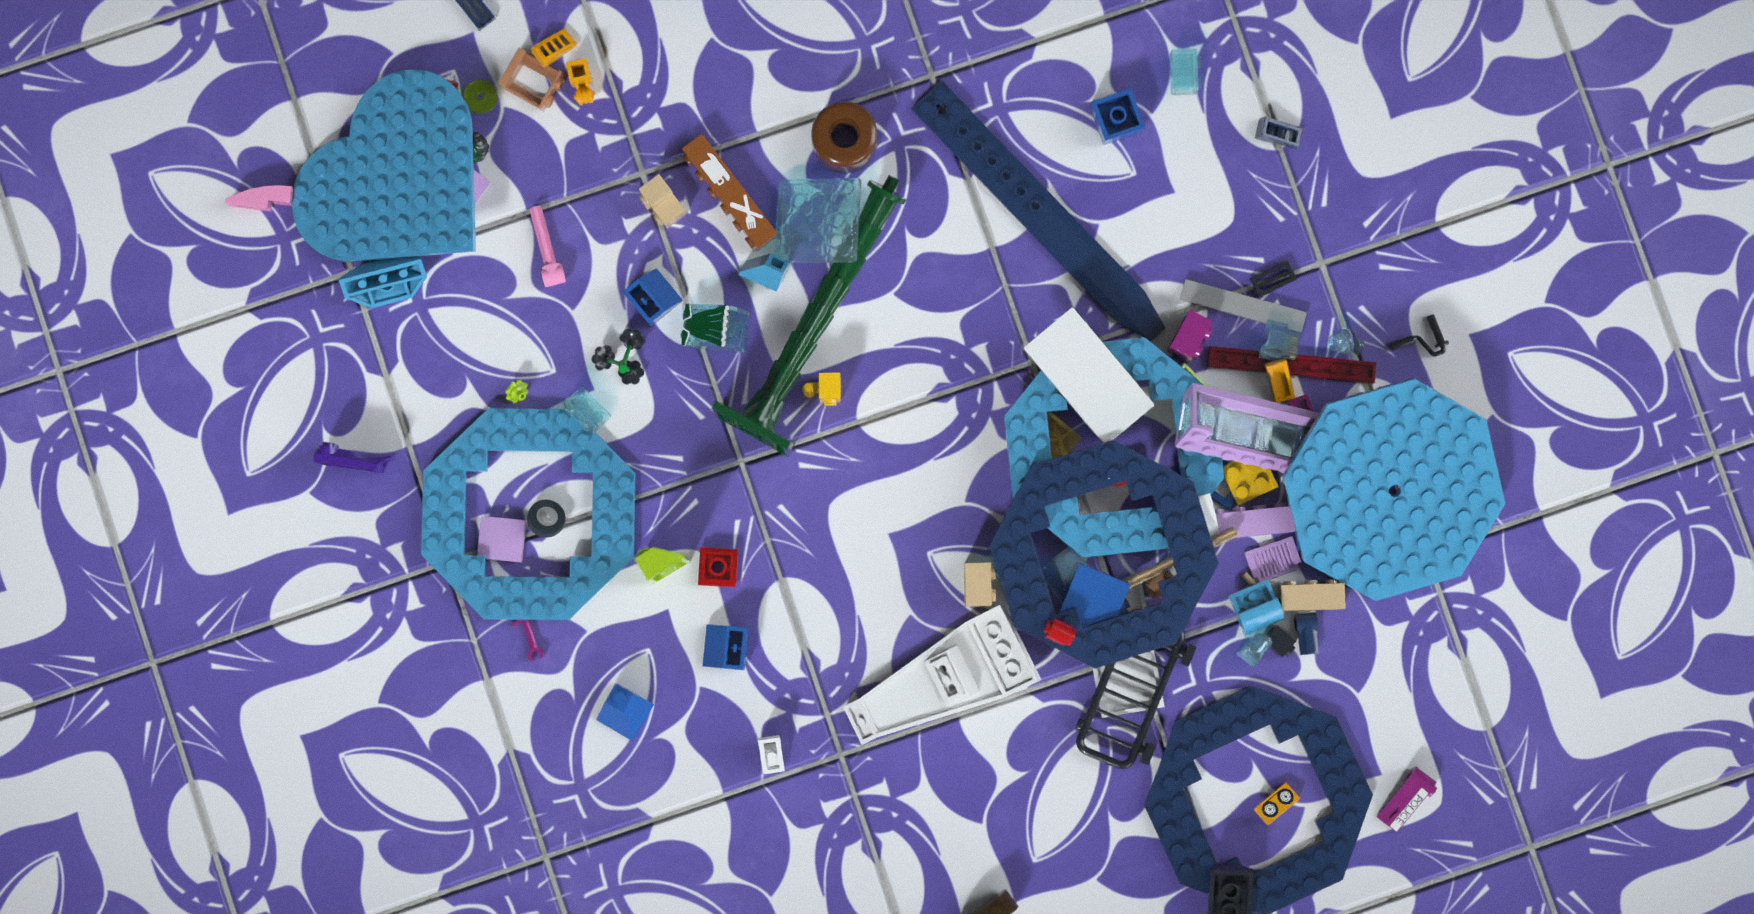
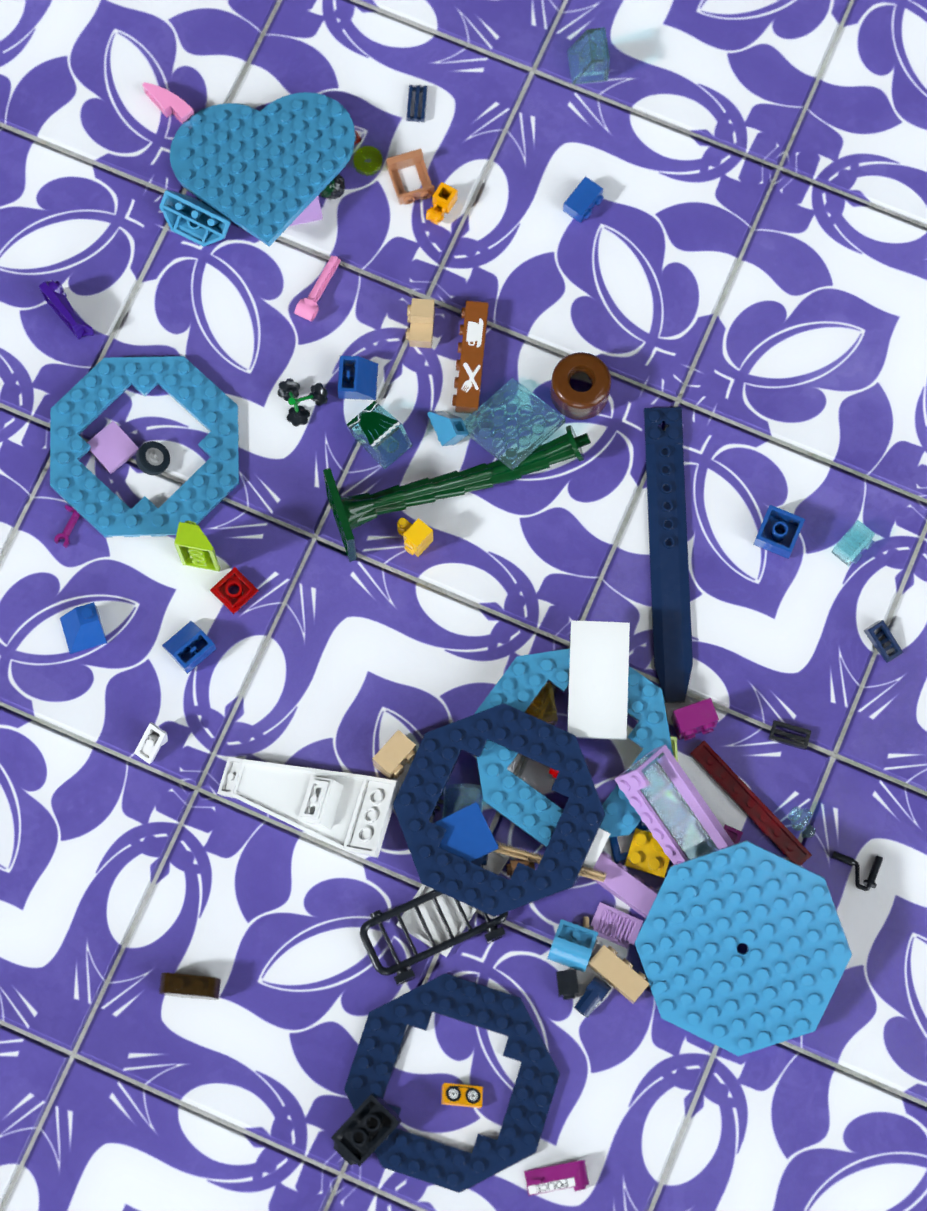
camera: 45 degrees right, 10 degrees down
lime plant [505,379,529,404] -> none
light orange slope [531,28,578,68] -> none
clear light blue bracket [563,386,612,434] -> none
red brick [1043,618,1076,646] -> none
light grey tile [1179,279,1307,333] -> none
clear light blue piece [1236,633,1272,668] -> none
clear light blue piece [1258,319,1301,361] -> none
light orange tile [1265,358,1295,403] -> none

